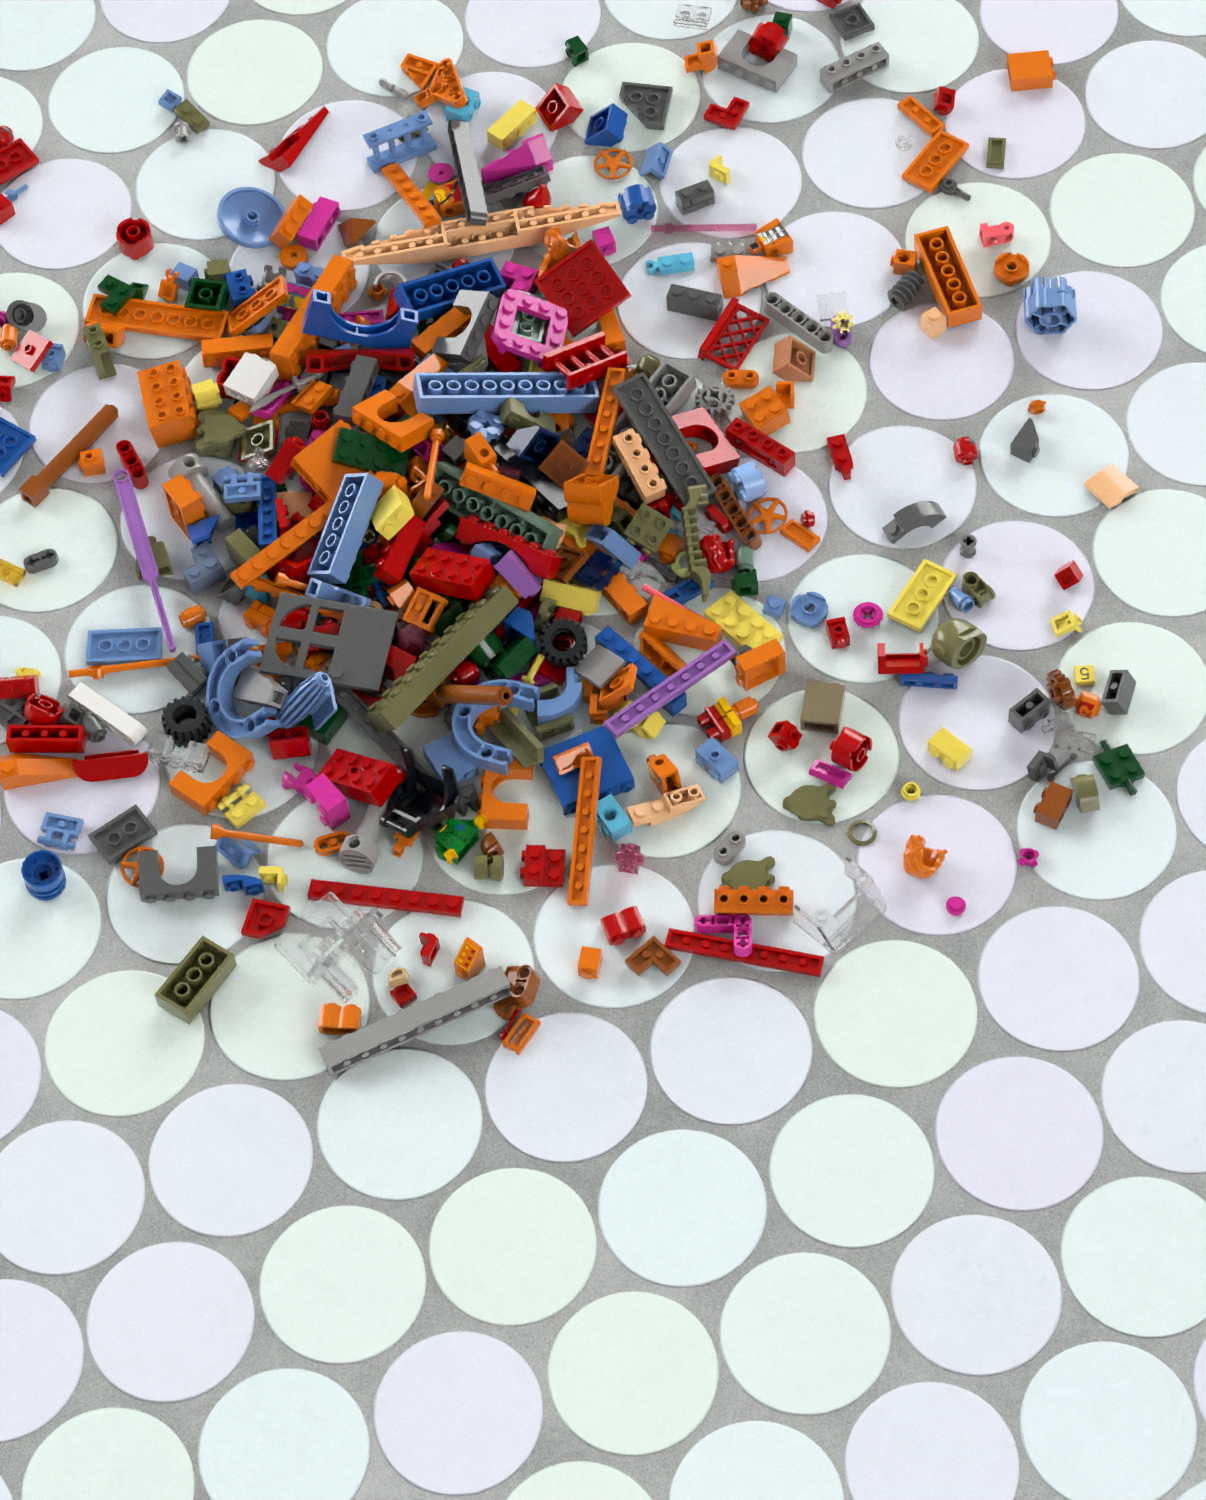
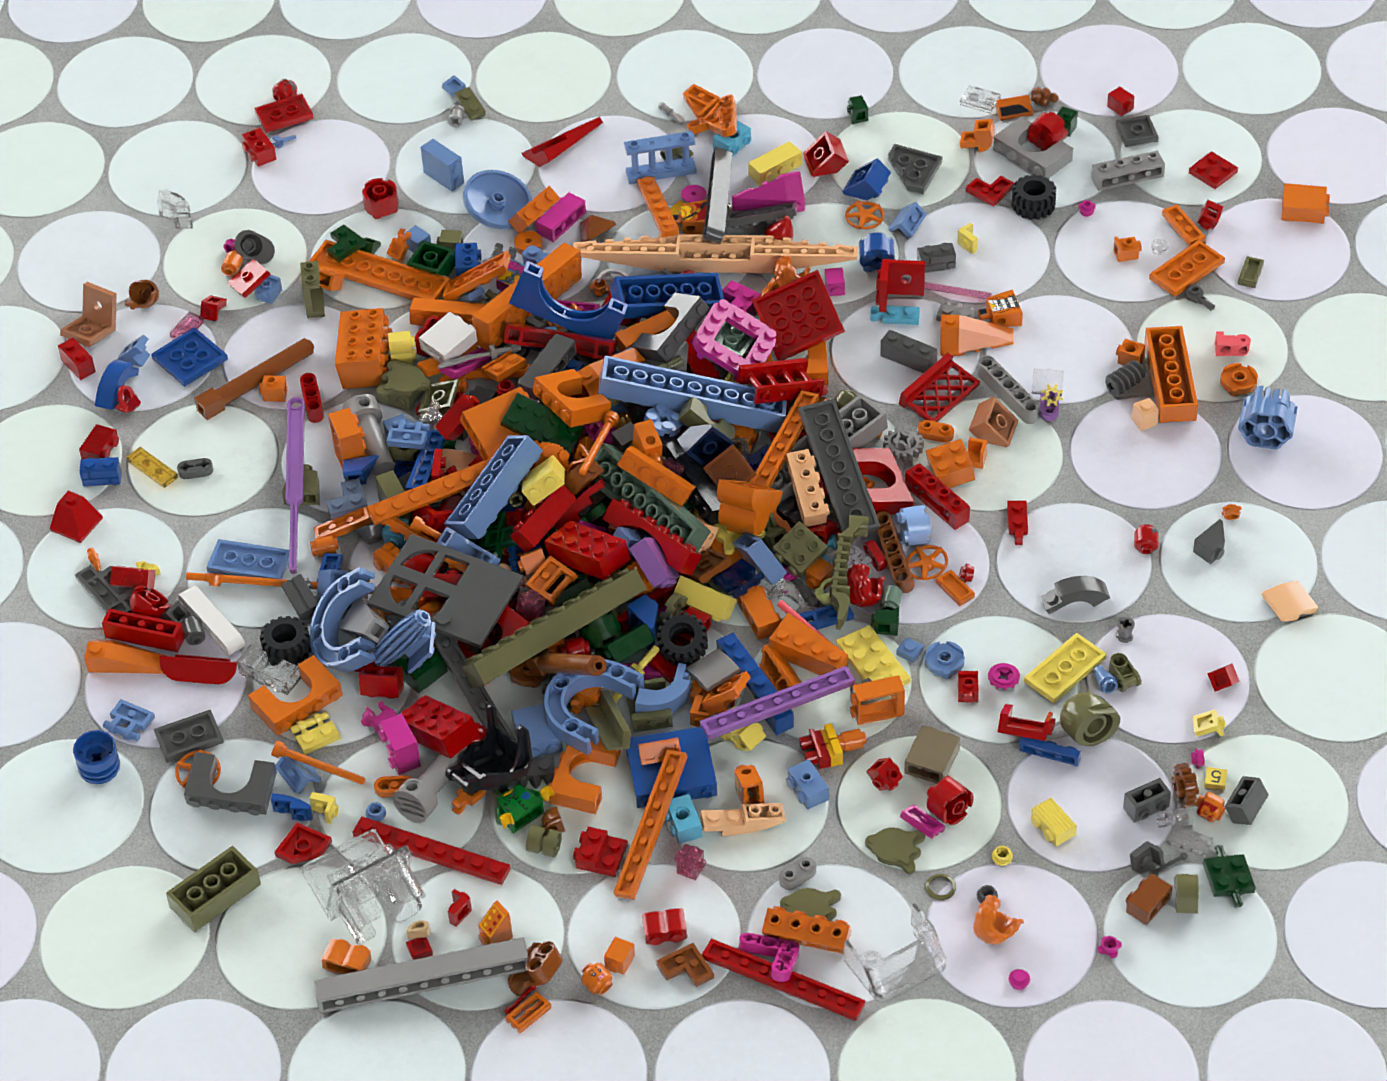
camera: 10 degrees right, 10 degrees down
none -> orange plate [313,506,372,539]
none -> medium blue plate [366,802,386,821]
none -> medium blue brick [420,139,464,191]
none -> orange head [581,963,613,995]
none -> red bracket [876,259,925,312]
none -> dark grey plate [977,885,998,903]
none -> orange slope [996,95,1033,120]
none -> black tyre [1012,174,1056,220]
none -> dark pink plate [1078,200,1096,216]
none -> orange brick [1113,236,1142,262]
none -> red plate [1188,151,1238,189]
none -> dark pink plate [1191,748,1205,768]

